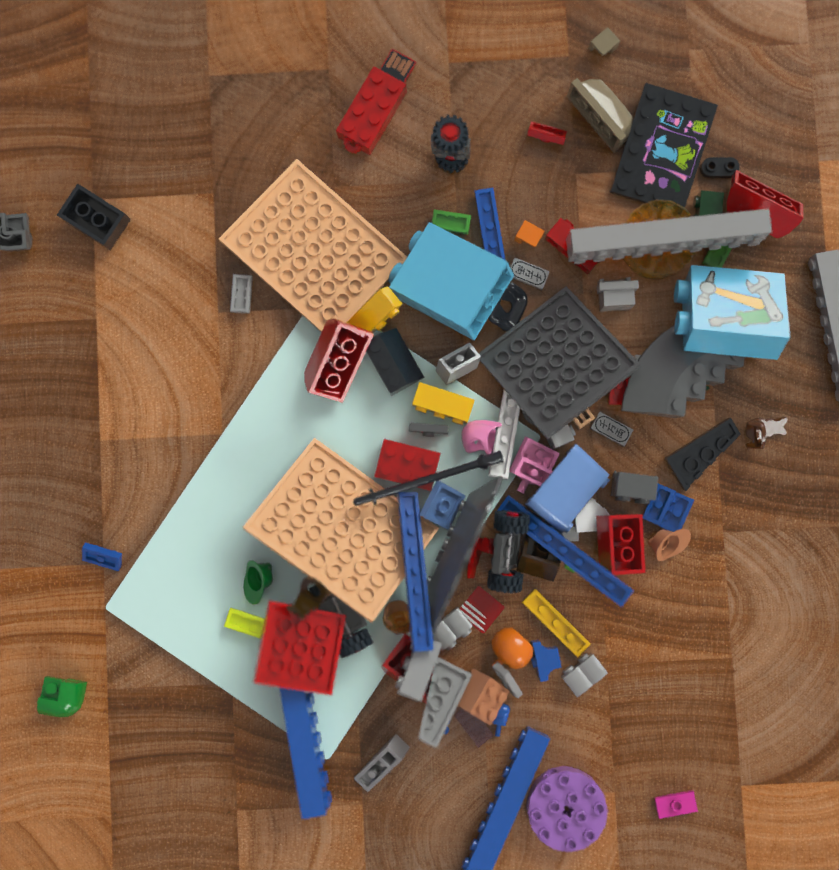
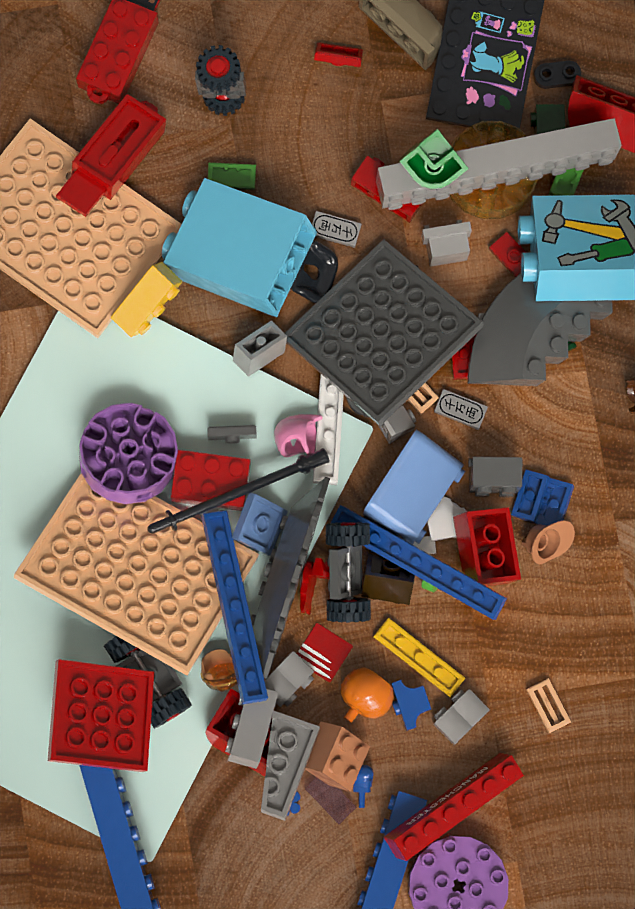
camera: 20 degrees left, 5 degrees down
neon yellow plate [224,607,265,639] -> none
green piece [243,560,273,605] -> none
dark brown hair [286,577,332,620] -> none
red windscreen [304,318,374,403] -> none
light grey slope [354,734,410,792] -> none
black slope [366,328,425,396] -> none
yellow brick [412,382,475,425] -> none
blue plate [474,188,506,261] -> none
light grey tile [492,662,523,698] -> none
bright pink plate [509,437,560,494] -> none
orange panel [514,220,545,247] -> none
dark pink plate [654,790,698,819] -> none
black wing [664,417,740,491] -> none
none -> red piece [56,94,166,217]
none -> medium lavender brick [79,403,178,504]
none -> red brick [384,753,524,861]
none -> brick [399,128,469,189]
none -> red plate [489,232,526,277]
none -> light nougat tile [526,678,571,733]

